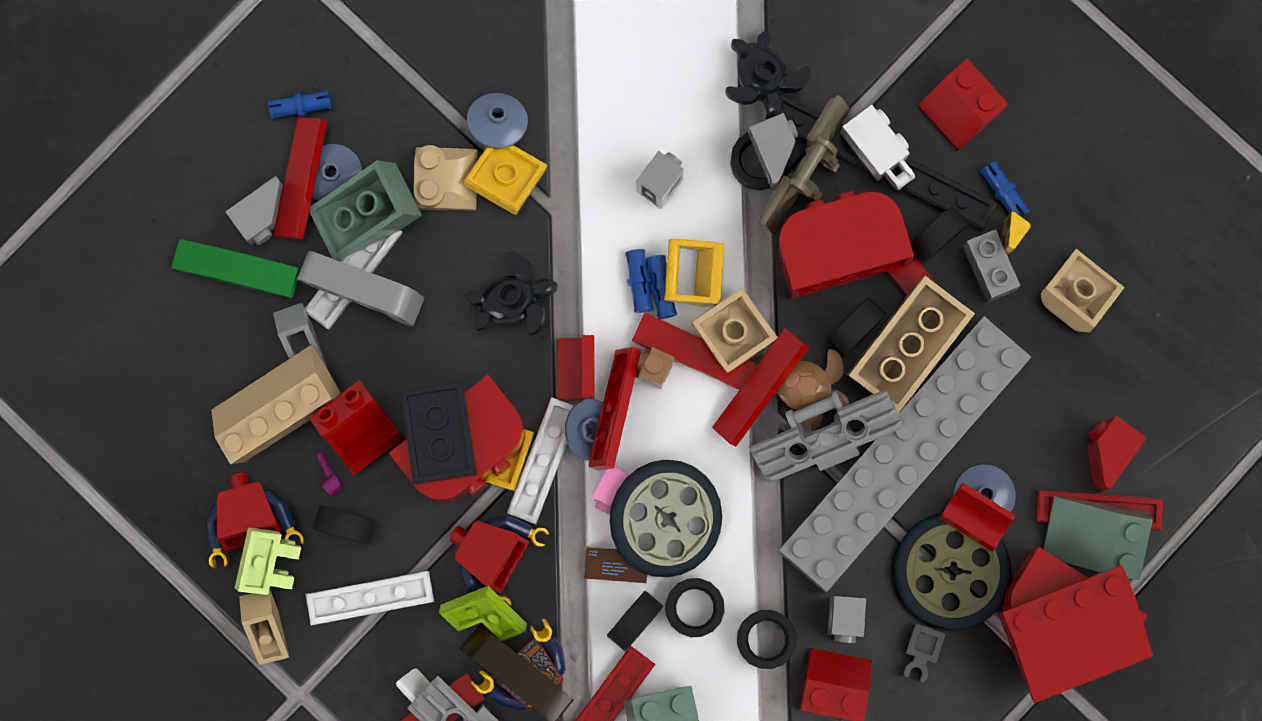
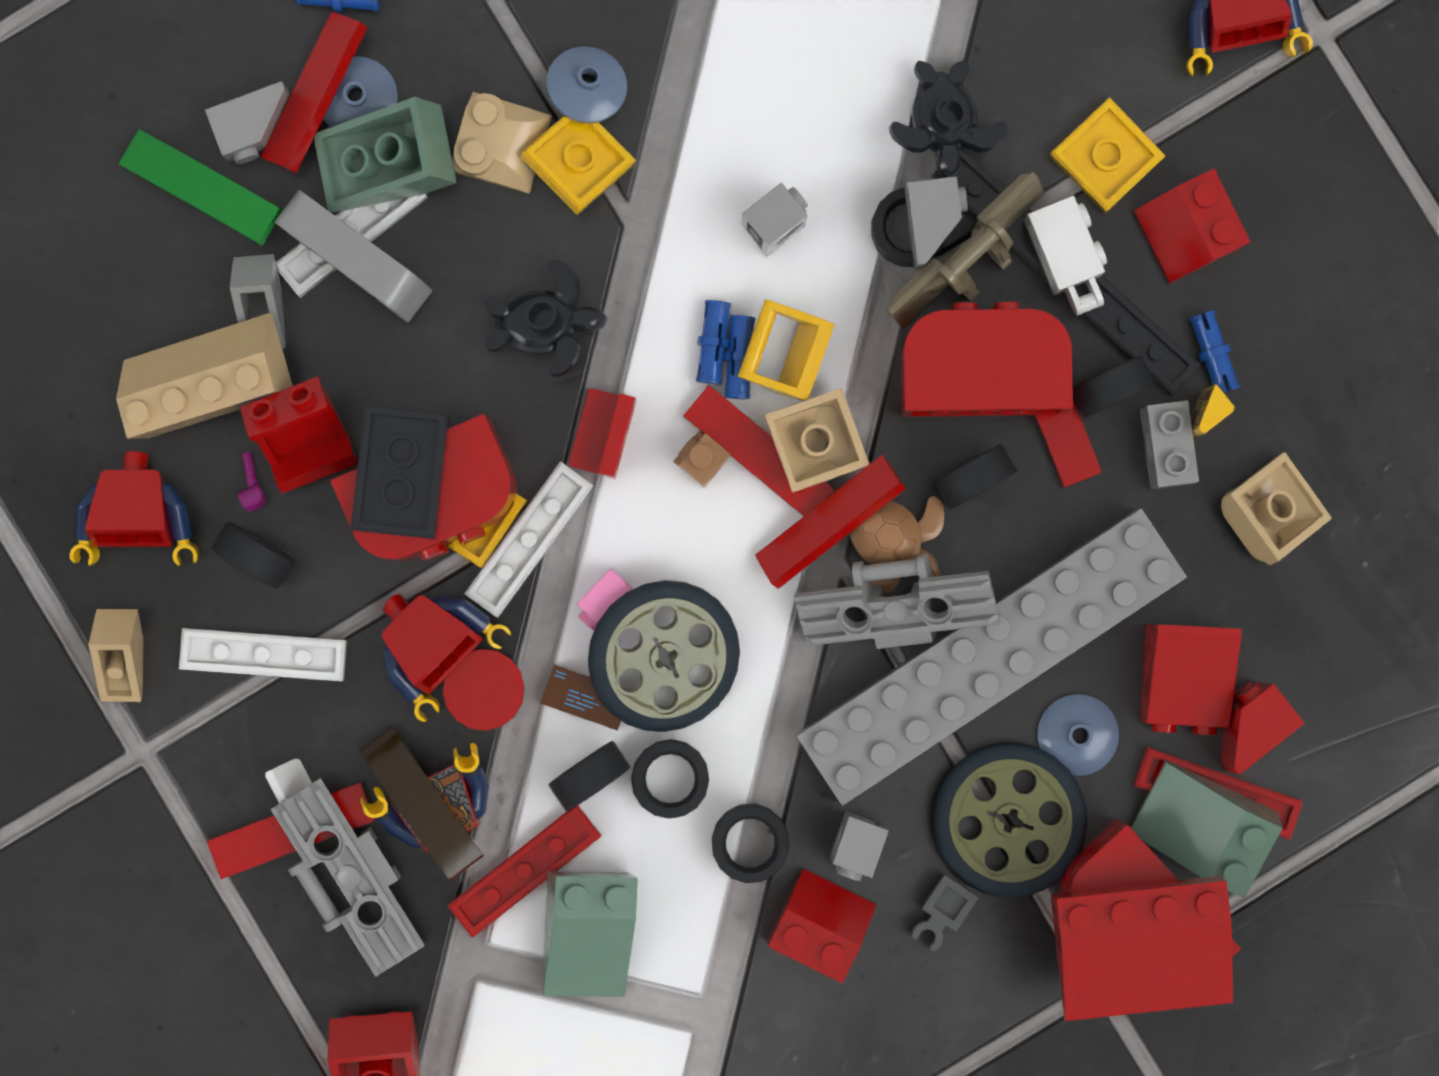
camera: 10 degrees right, 5 degrees up
yellowish green plate [235,528,301,595] -> none
lime tile [439,586,527,641] -> none
sand blue dish [565,399,603,461] -> none
red tile [588,347,641,470] -> none
tan slope [846,276,975,413] -> none
red panel [939,483,1016,552] -> none
none -> red tile [443,649,525,731]
none -> yellow tile [1049,97,1165,213]
none -> red slope [1140,624,1242,735]

